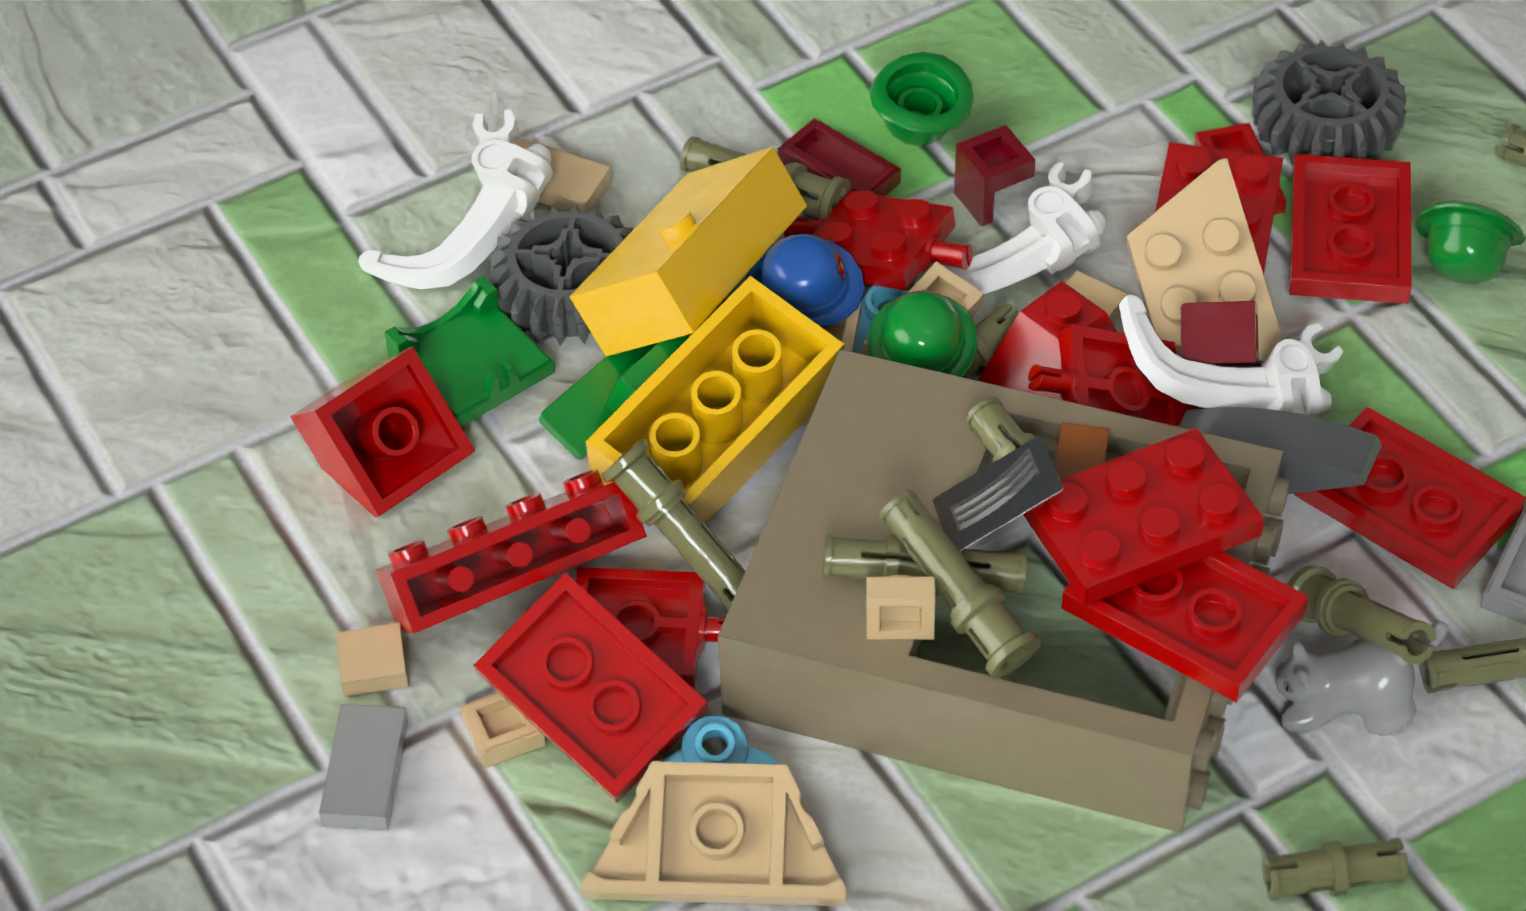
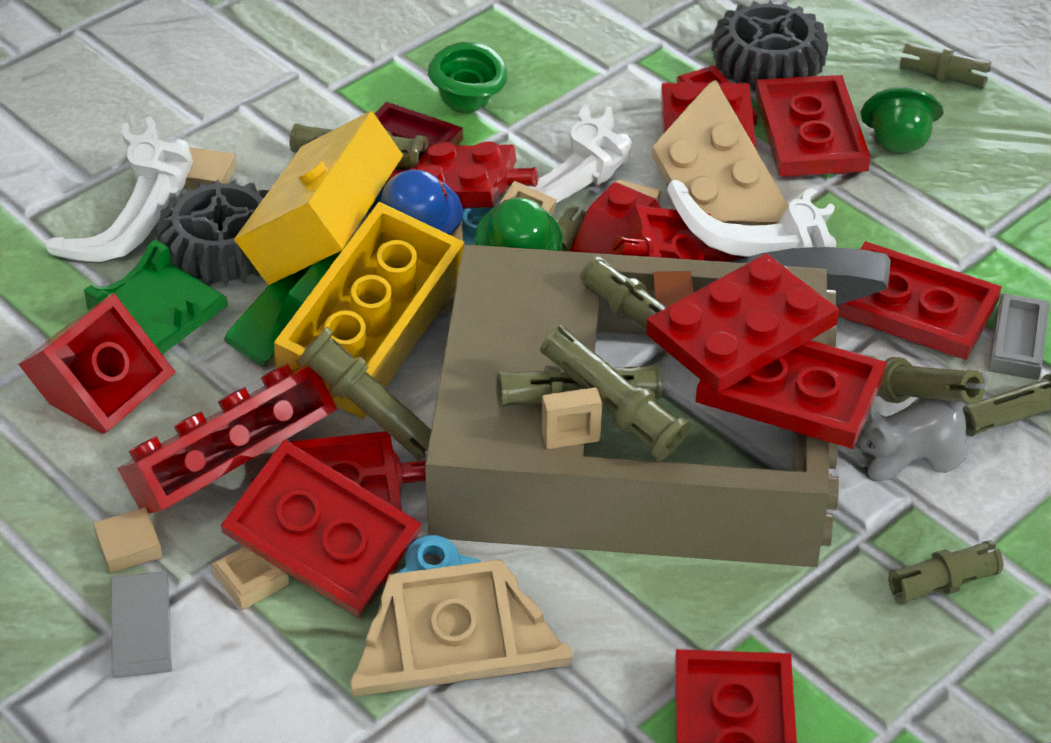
camera: 15 degrees left, 5 degrees down
black sticker [933,436,1063,551] -> none
dark red panel [954,125,1036,227] -> none
dark red panel [1181,301,1259,365] -> none

